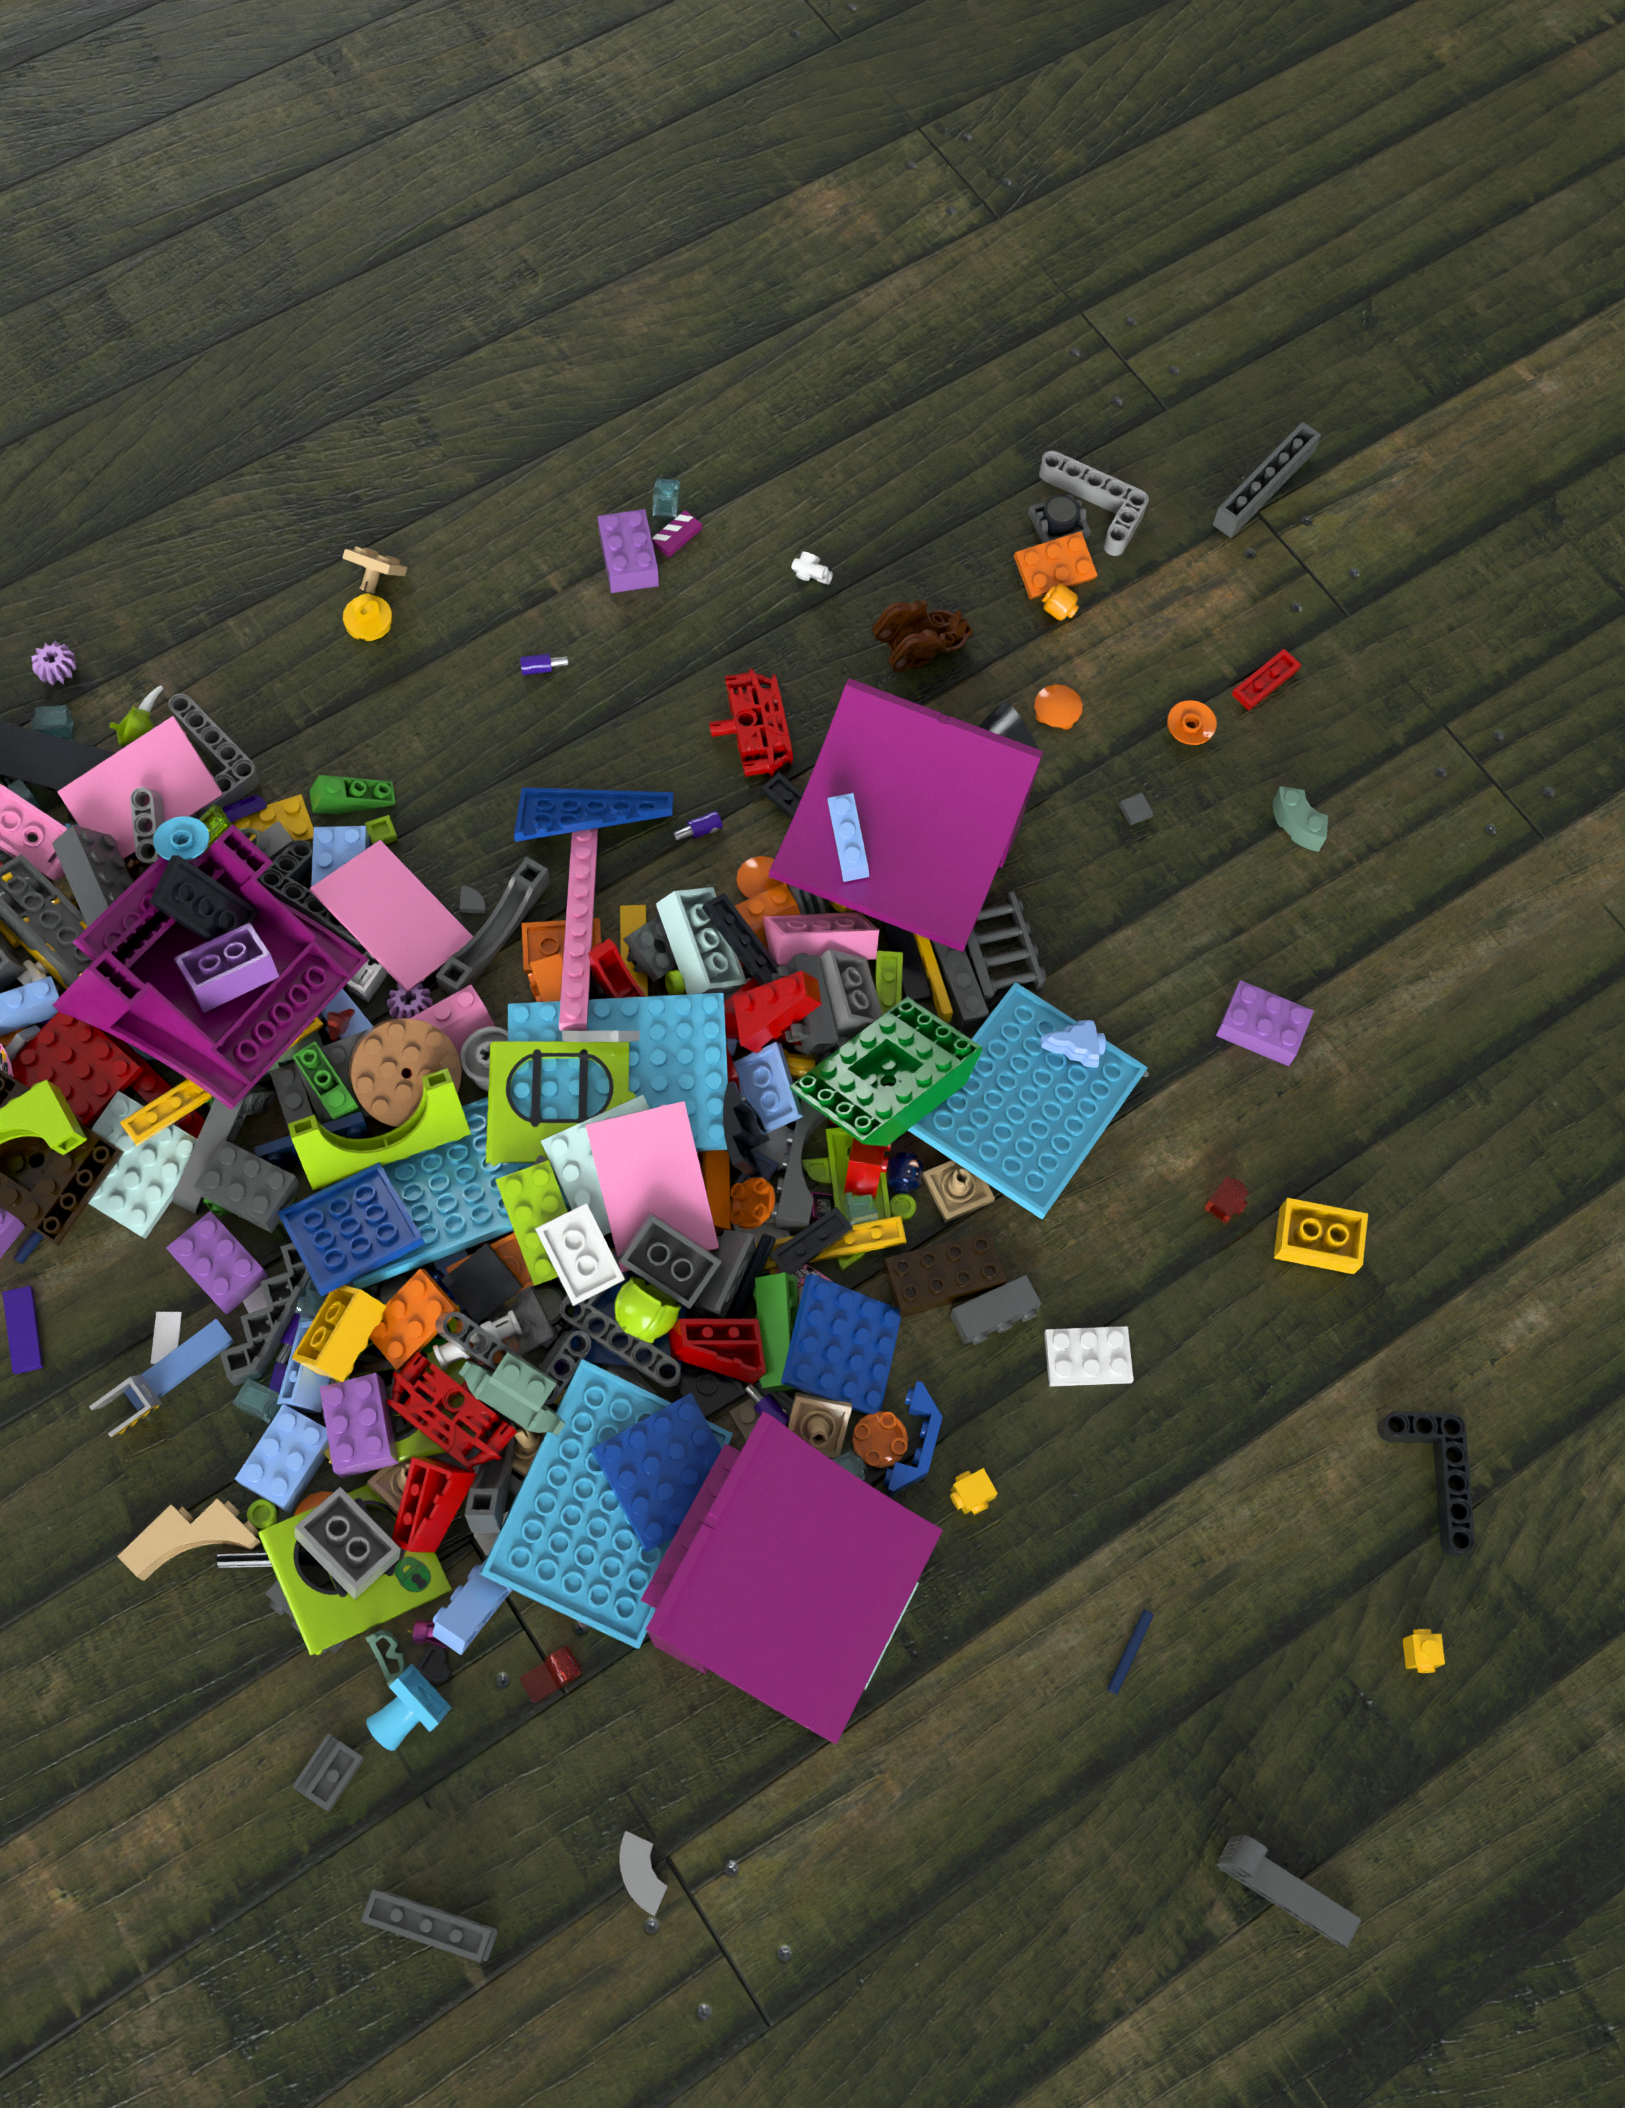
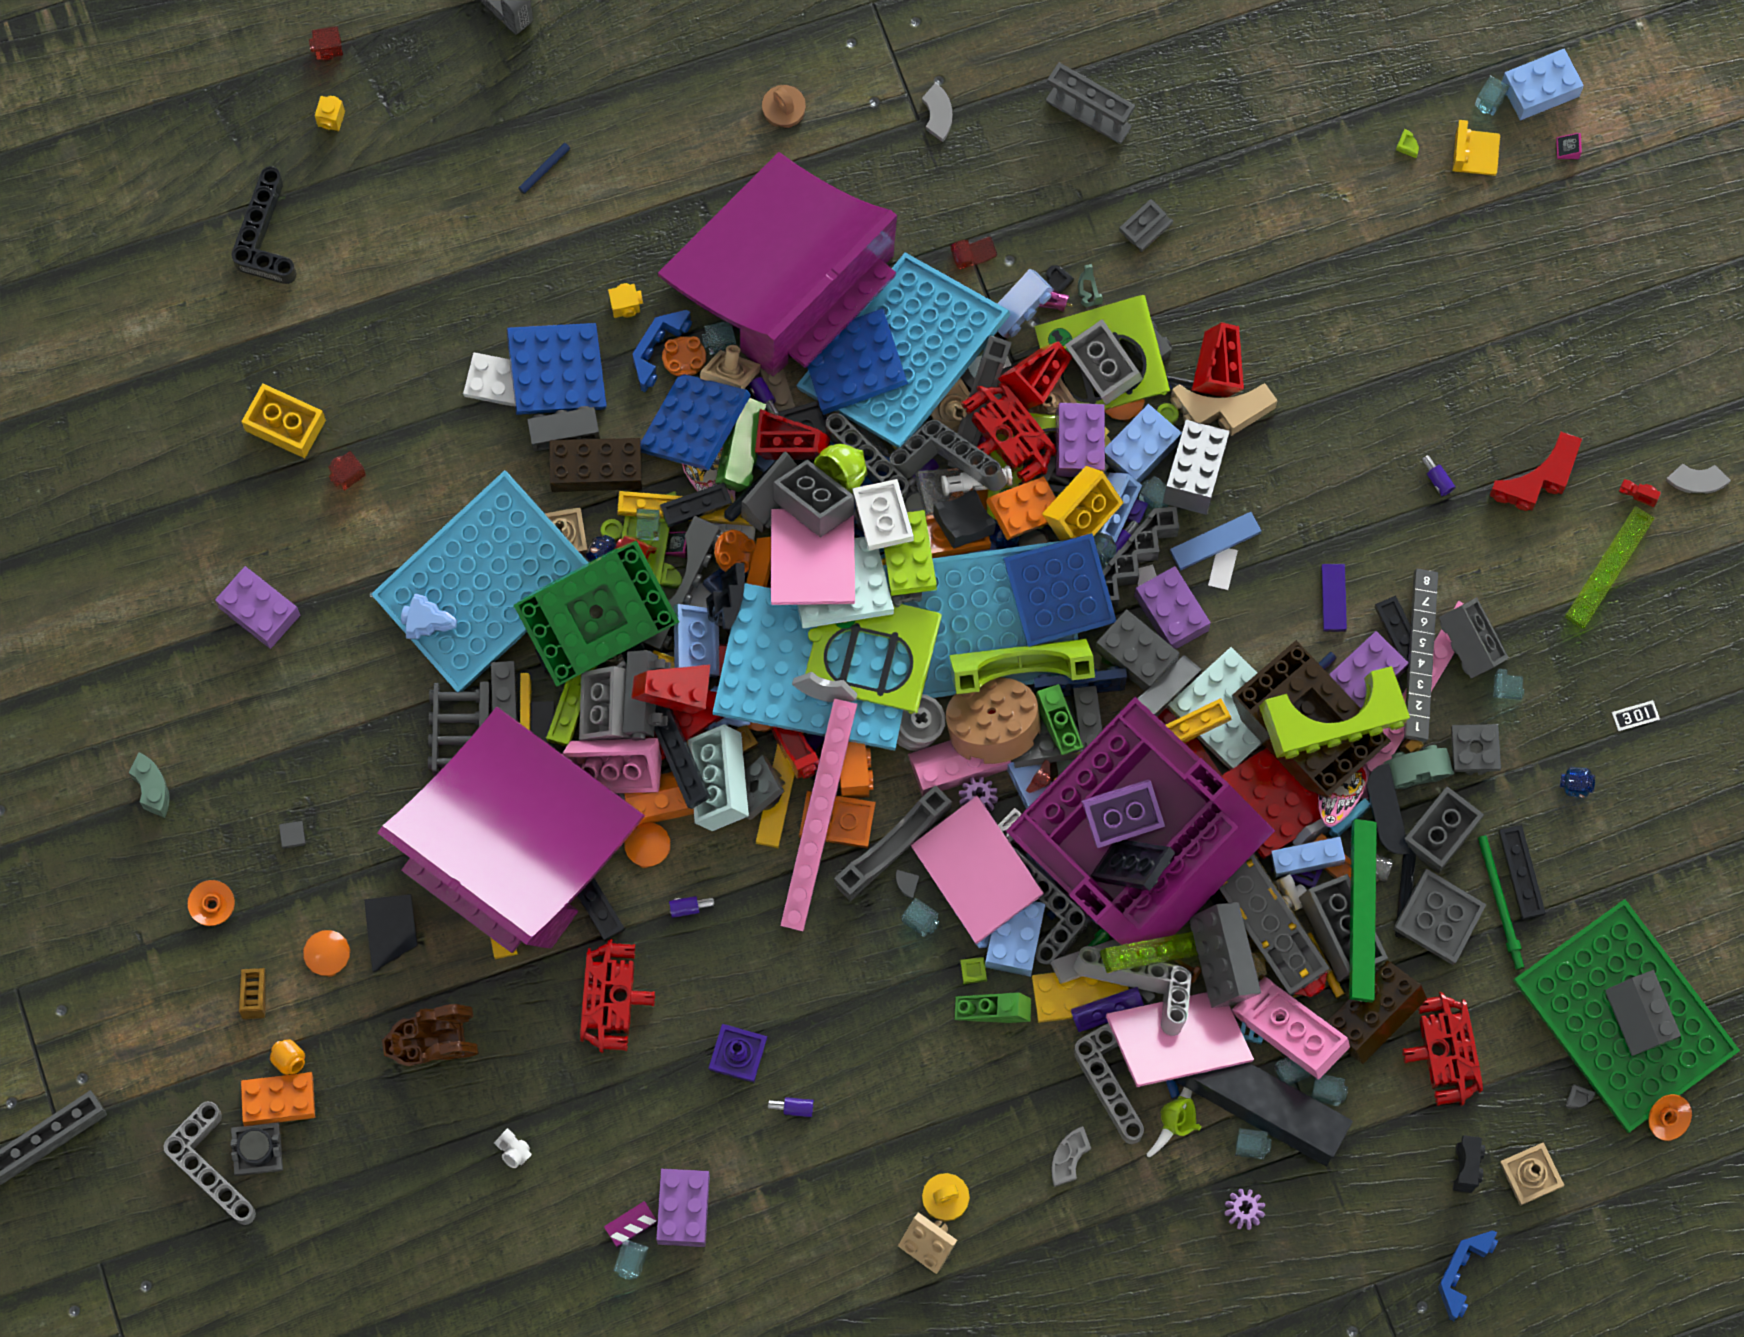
camera: 160 degrees left, 5 degrees up
light grey piece [89,1375,162,1437] -> none
medium azure dish [153,816,210,861] -> none
medium azure plant [366,1664,452,1751] -> none
sand green plate [458,1351,565,1436] -> none
blue wing [514,787,674,842] -> none
lime tile [665,970,685,995] -> none
light blue brick [827,793,869,882] -> none
red plate [1232,649,1301,711] -> none
none -> pearl gold slope [239,968,265,1019]
none -> clear red brick [309,26,343,60]
none -> blue plate [506,323,606,415]
none -> dark purple plate [709,1024,767,1083]
none -> medium nougat tile [762,85,806,128]
none -> clear light blue brick [902,898,939,937]
none -> light grey tile [1051,1126,1091,1187]
none -> brick [1163,420,1230,515]
none -> red wedge [1192,322,1244,398]

